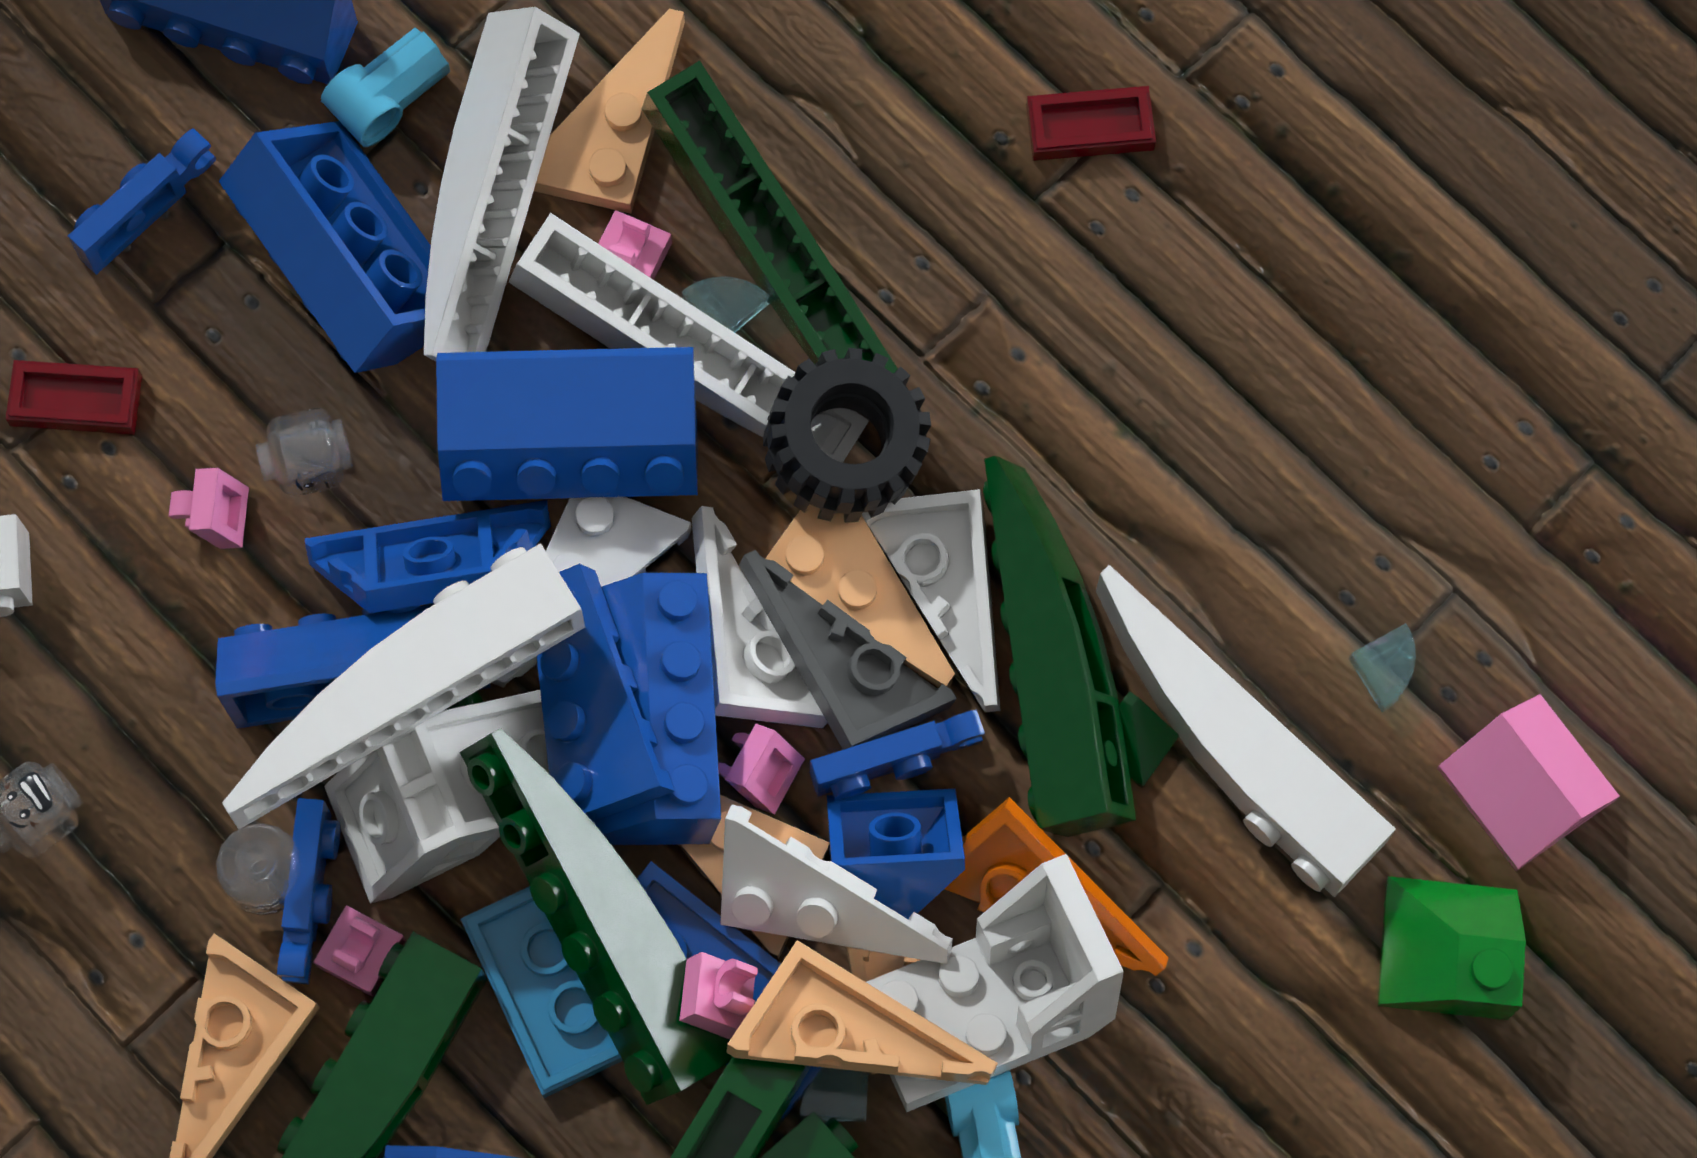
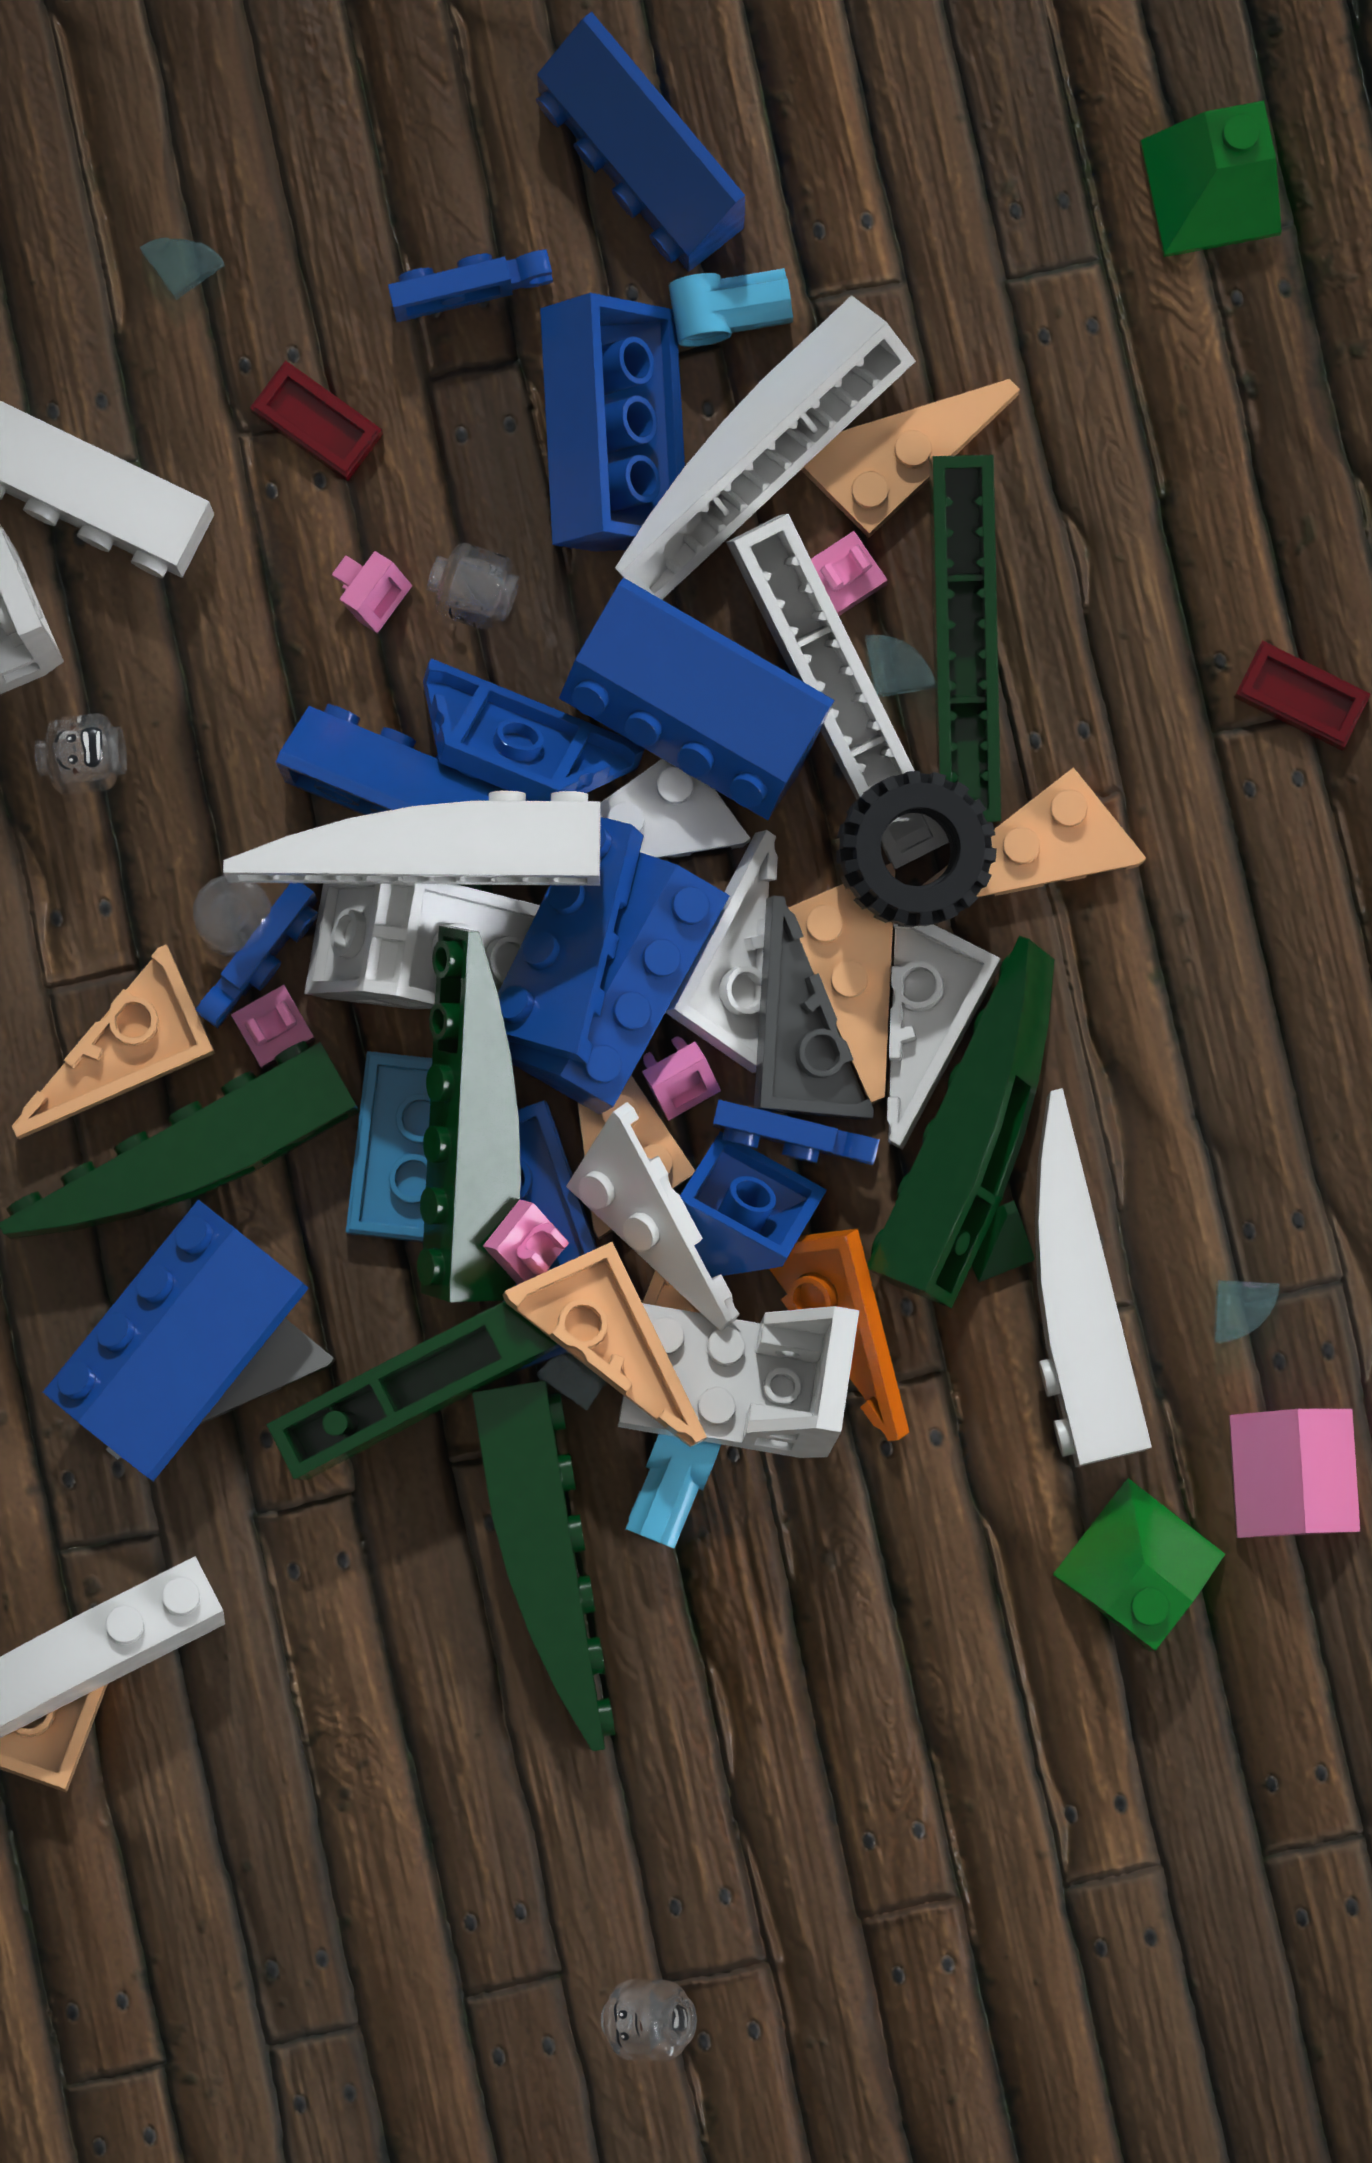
camera: 35 degrees right, 10 degrees up
none -> light nougat wing [922,767,1146,897]

